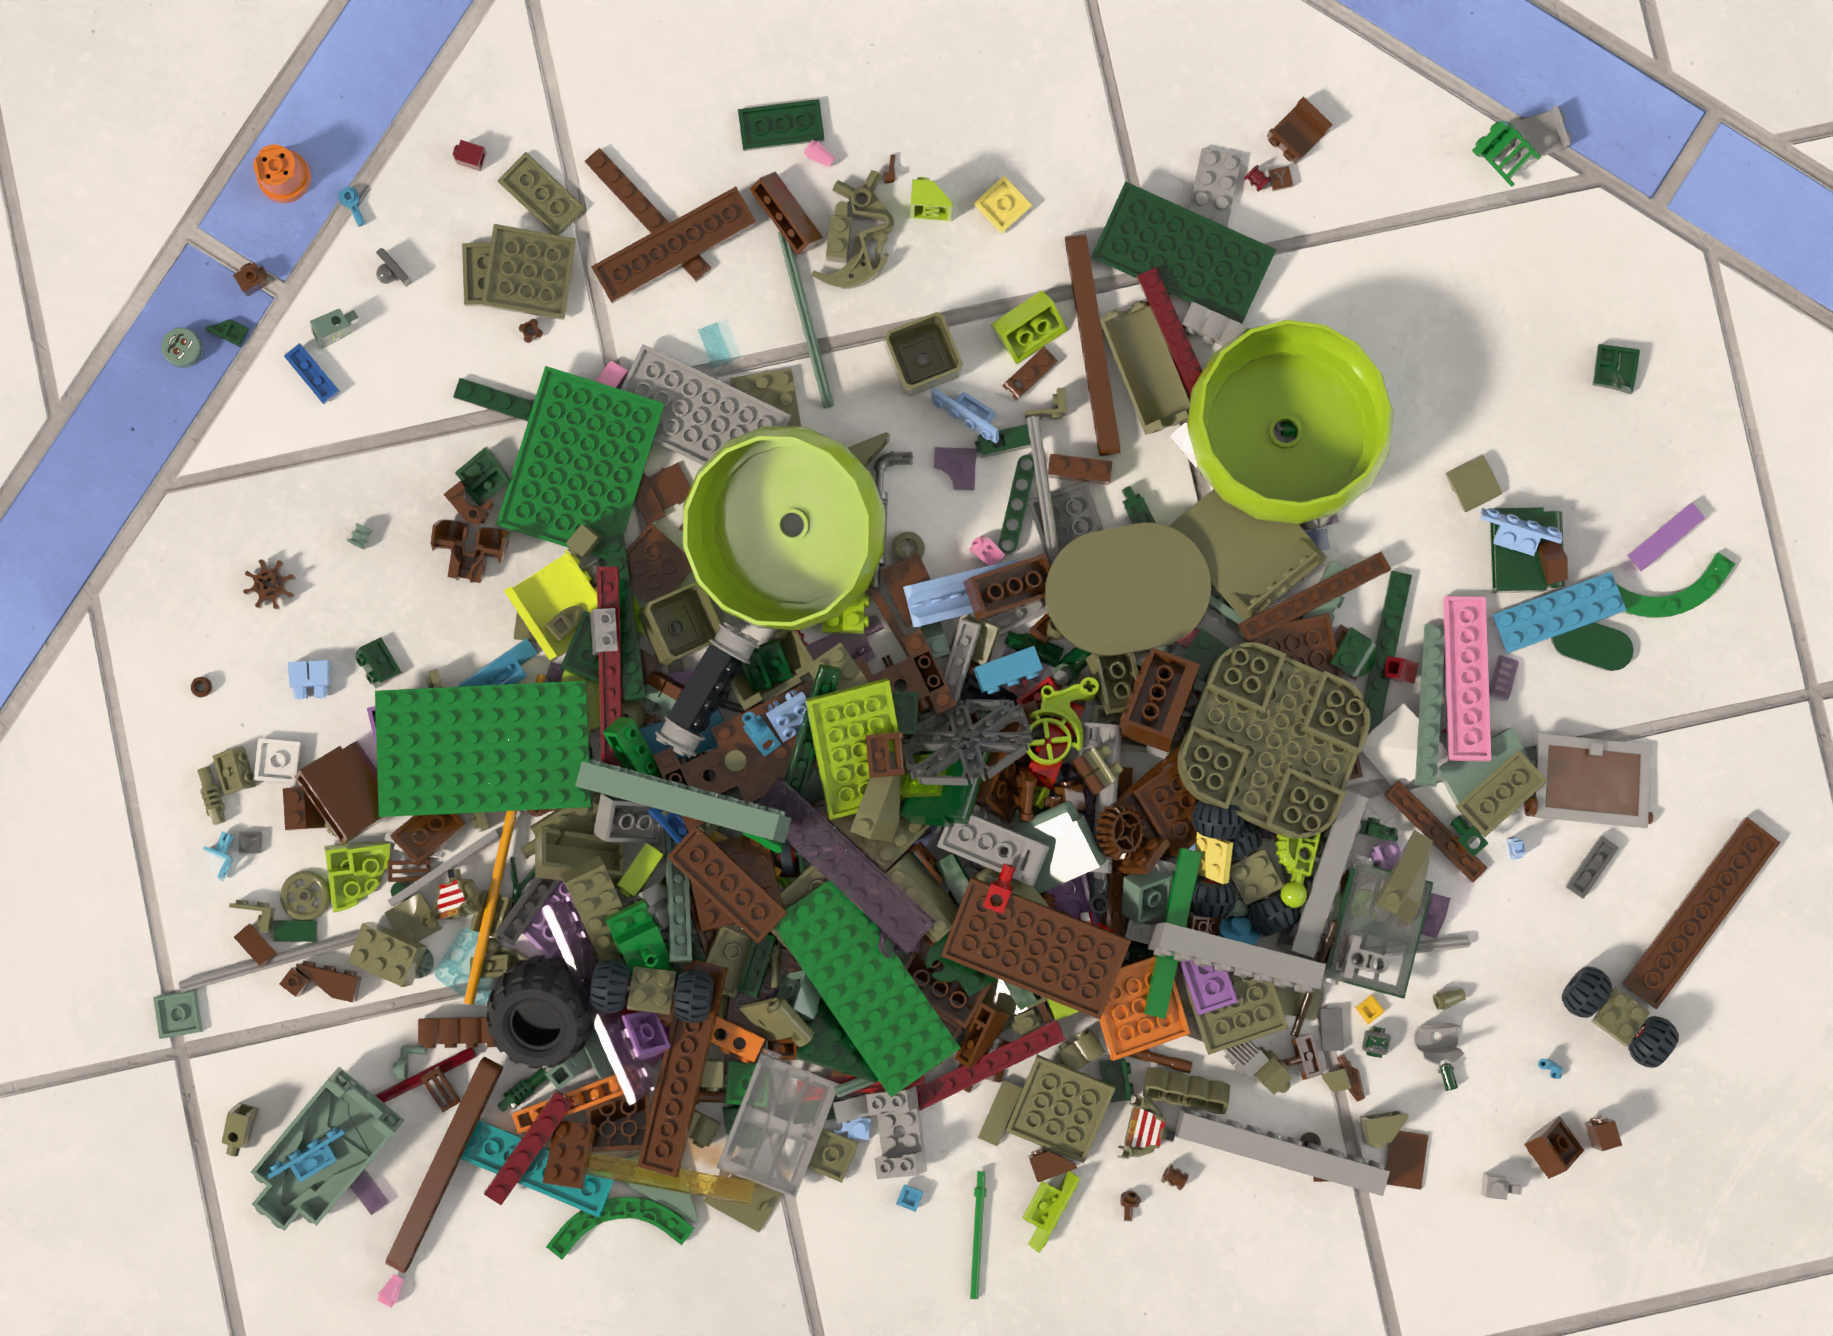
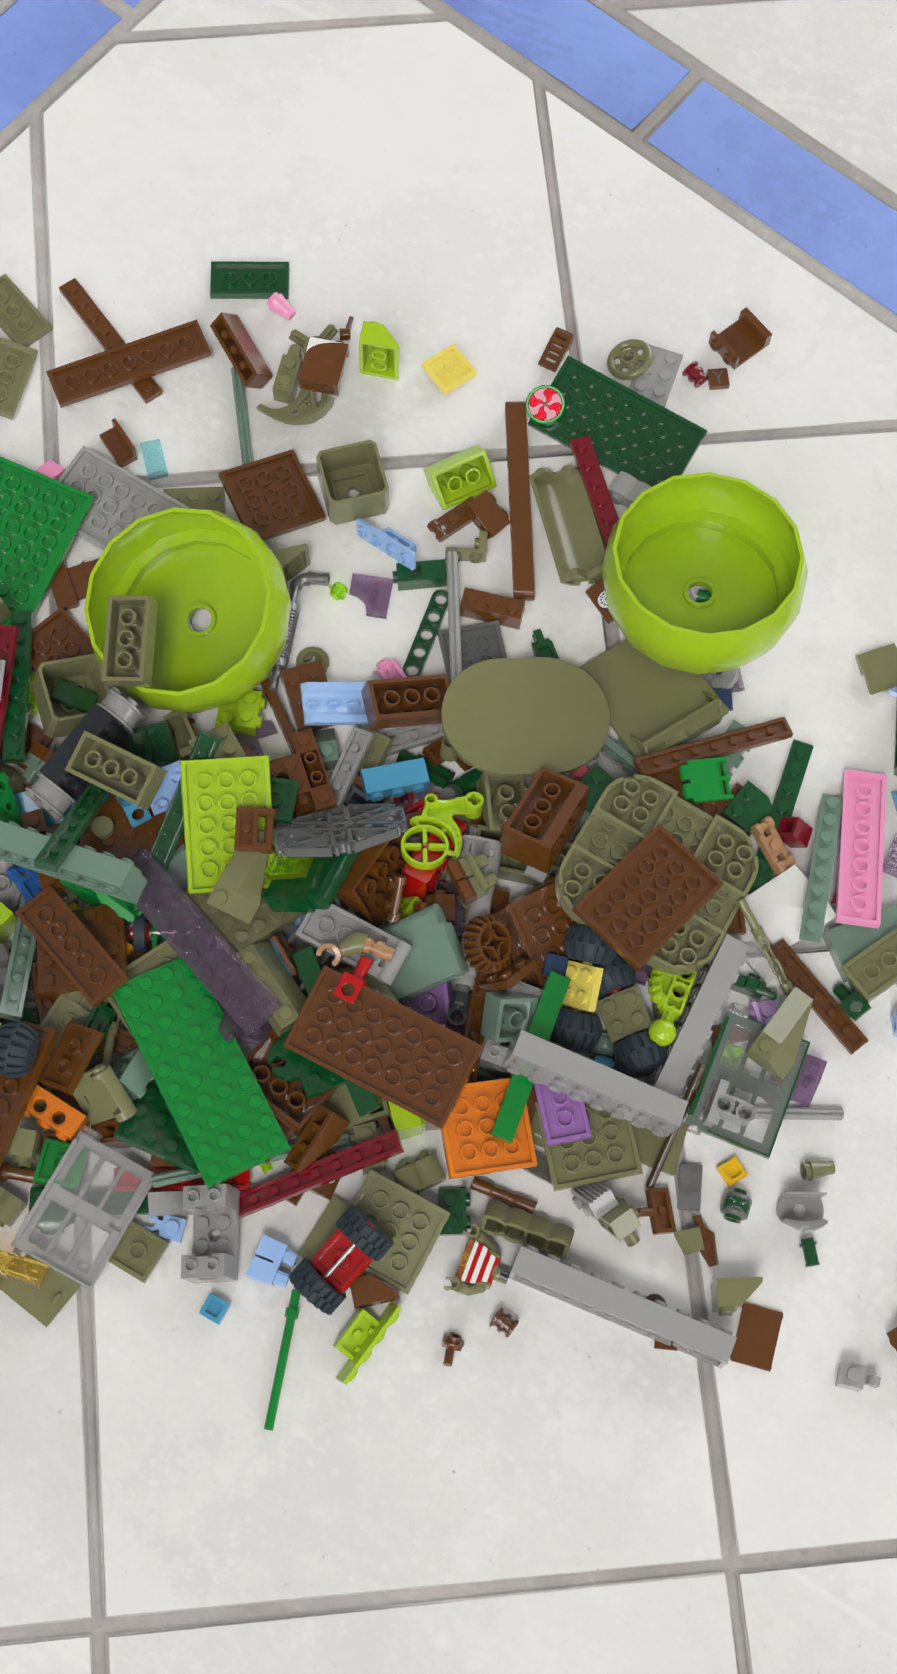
camera: 10 degrees right, 15 degrees down
none -> dark green plate [34,783,111,873]
none -> reddish brown plate [38,1021,104,1095]
none -> dark green tile [50,679,98,713]
none -> olive brick [65,730,167,811]
none -> reddish brown panel [99,418,138,468]
none -> olive brick [101,595,158,687]
none -> reddish brown plate [218,449,326,541]
none -> light blue hips [246,1234,299,1287]
none -> black plate [288,1205,394,1315]
none -> reddish brown panel [298,337,349,396]
none -> medium nougat piece [316,932,395,967]
none -> clear neon green plate [329,581,348,600]
none -> reddish brown brick [462,490,511,540]
none -> tile [525,385,565,425]
none -> reddish brown slope [538,327,574,373]
none -> dark blue tile [541,953,568,977]
none -> reddish brown plate [572,824,724,972]
none -> olive plate [607,339,653,380]
none -> green plate [679,757,734,804]
none -> olive piece [737,898,794,997]
none -> medium nougat plate [751,816,795,875]

